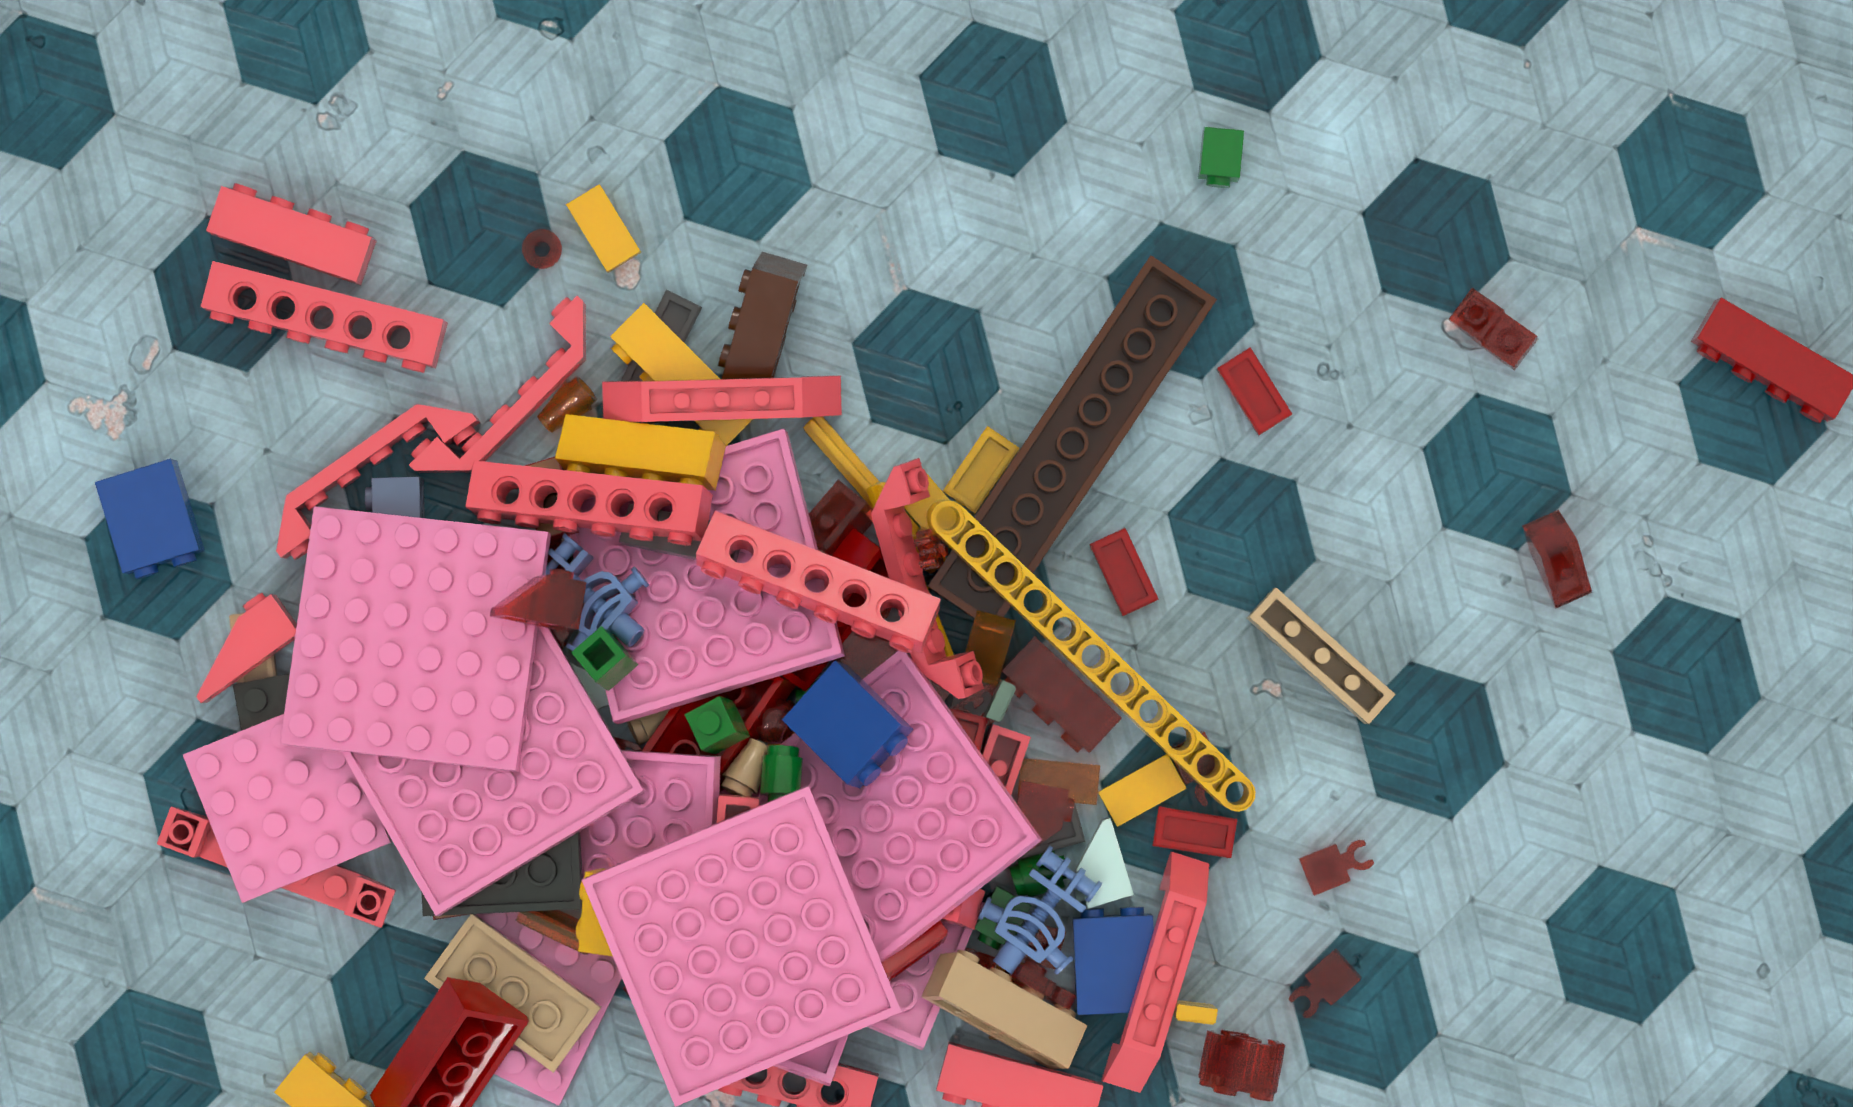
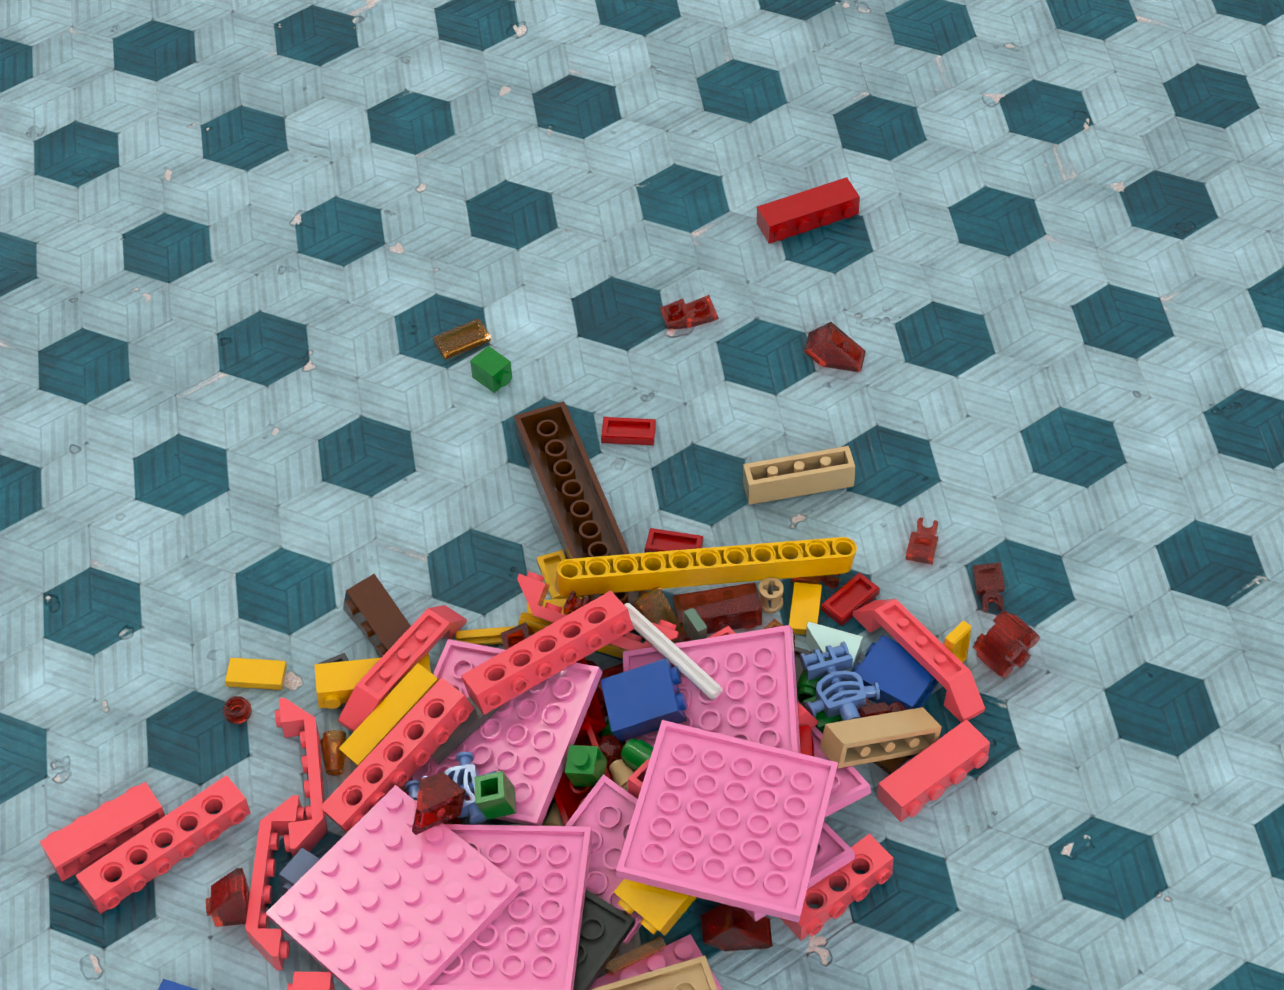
camera: 55 degrees left, 35 degrees down
none -> clear red slope [206,868,250,927]
none -> clear orange tile [433,318,491,360]
none -> white axle [624,603,722,700]
none -> tan bush [758,578,784,614]

